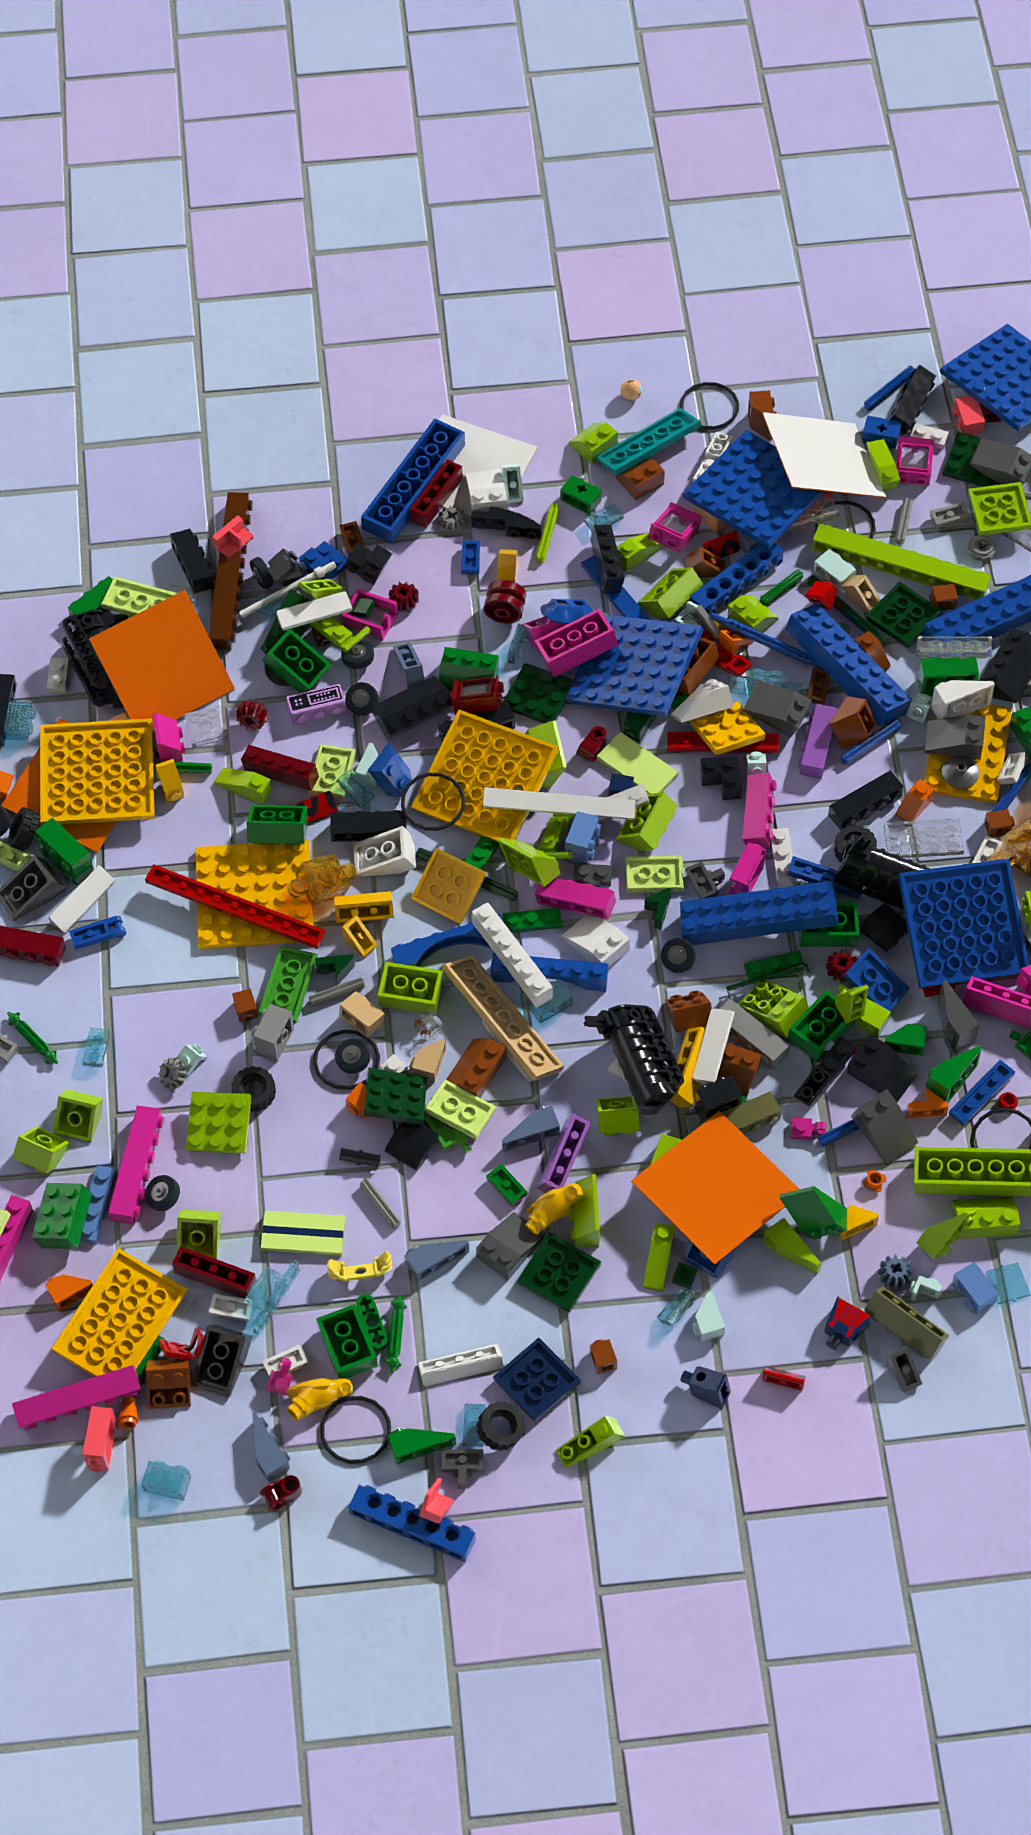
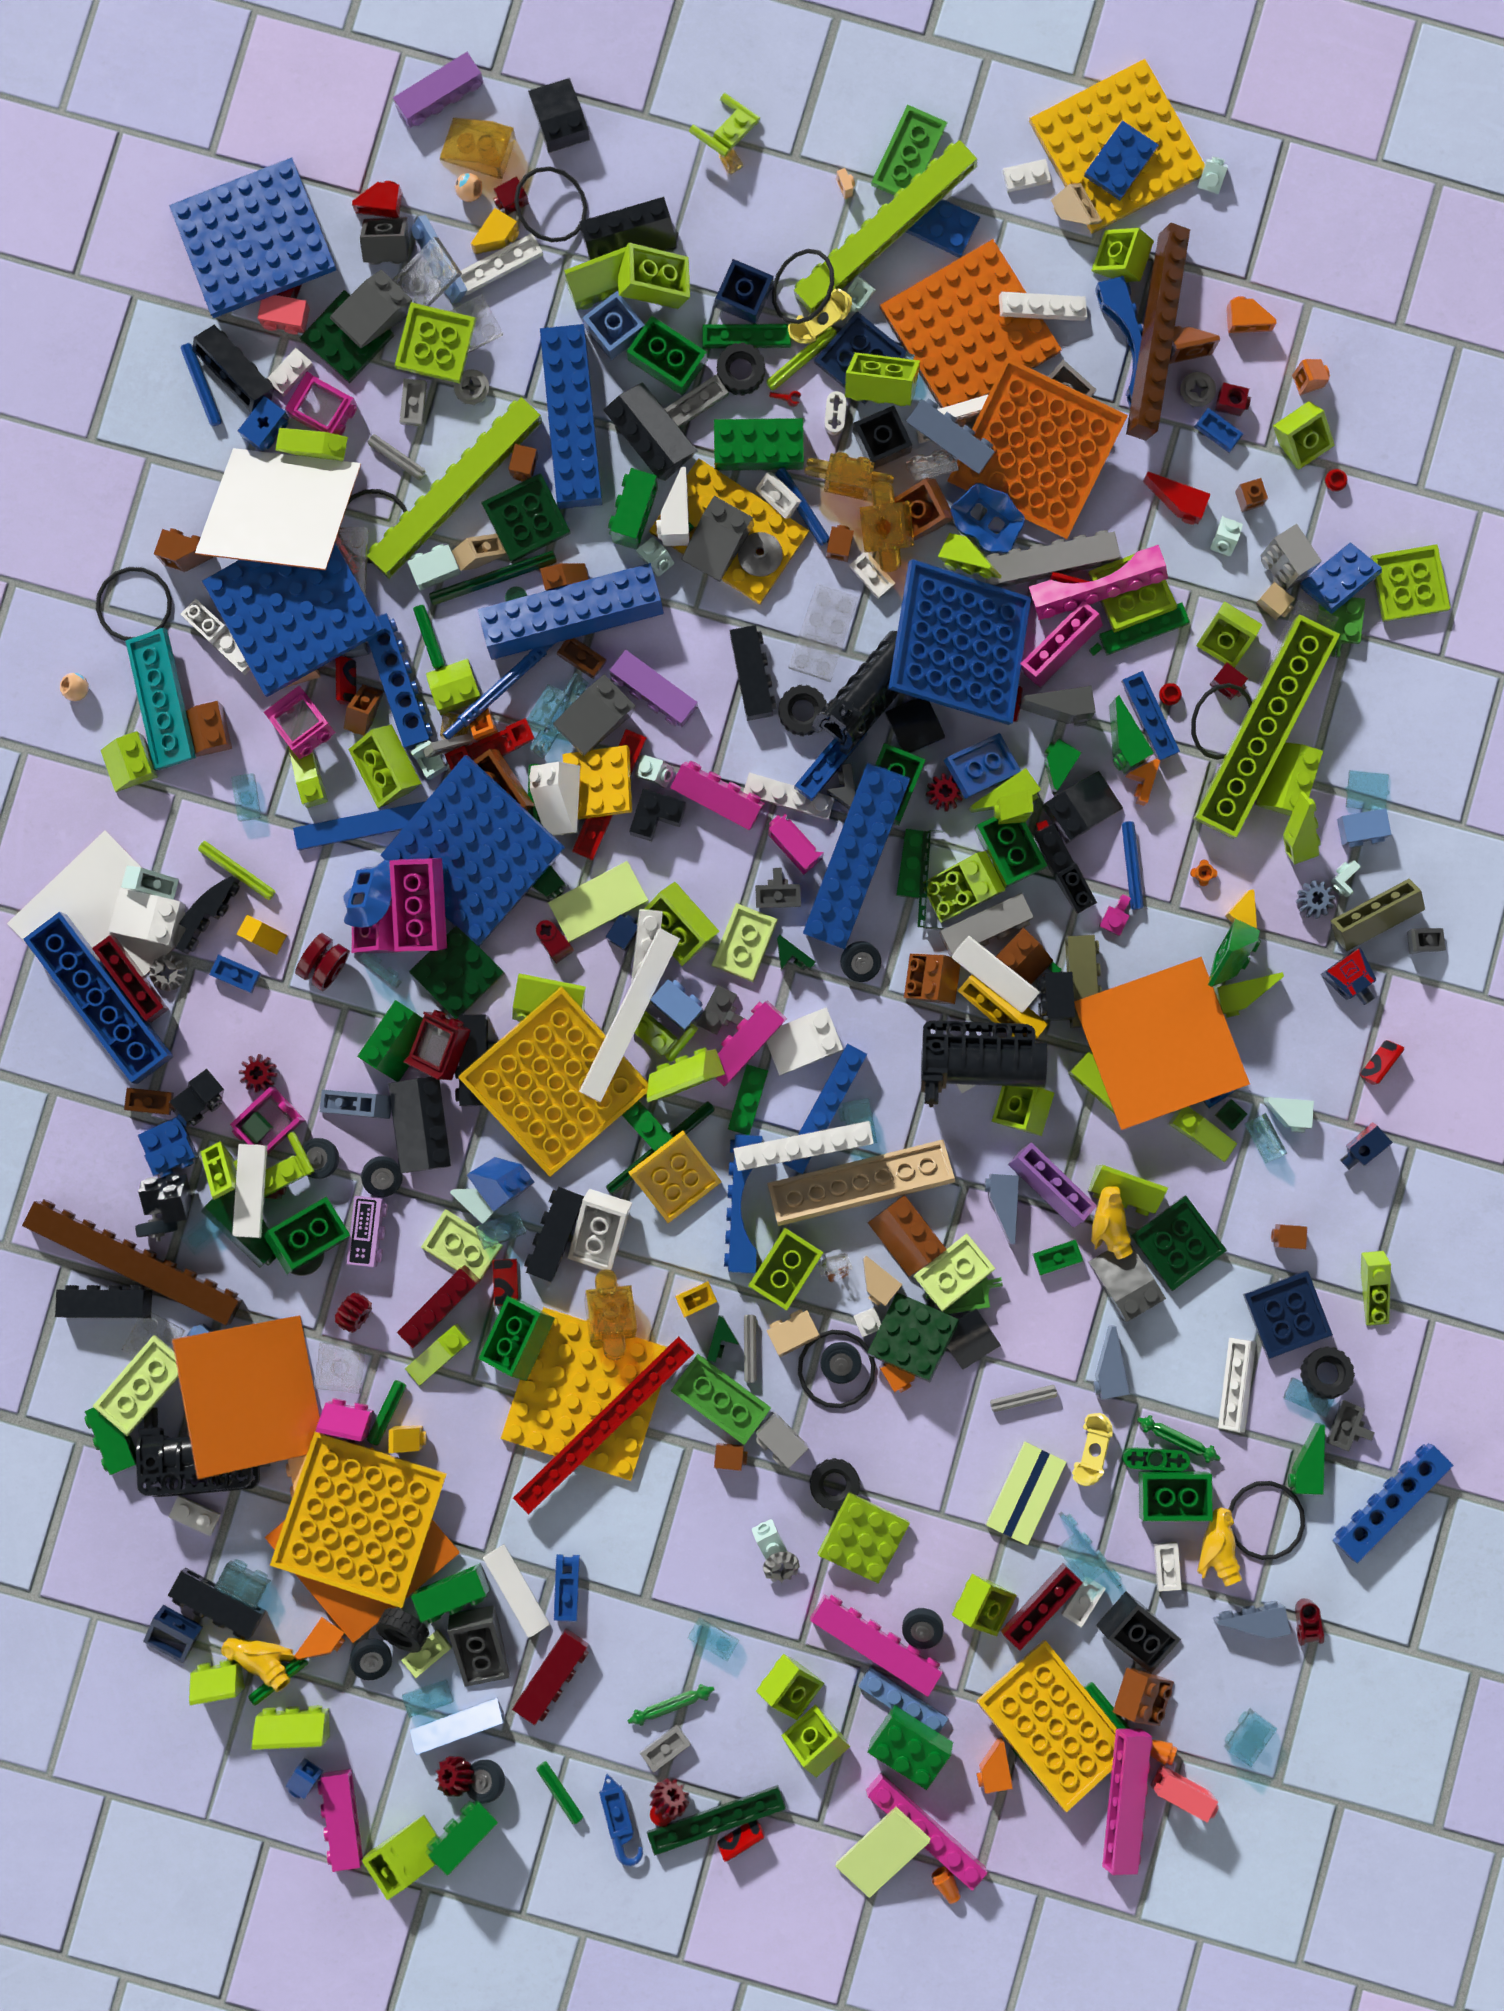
camera: 70 degrees left, 25 degrees up
red piece [158,1328,204,1360] -> none
coral panel [212,515,254,559] -> none
white bar [239,561,337,618] -> none
dark pink plate [266,1357,293,1396] -> none
yellow brick [334,891,394,923] -> none
black pin [339,1148,381,1167] -> none
black piece [401,772,465,831] -> none
coral panel [419,1478,454,1524] -> none
green brick [560,475,602,515] -> none
black brick [590,524,624,593] -> none
red slope [805,580,837,610] -> none
dark orange slope [829,696,877,749] -> none
blue axle [841,719,902,765] -> none
dark grey slope [851,1089,918,1165] -> none
orange slope [895,779,935,825] -> none
clear plate [916,637,992,659] -> none

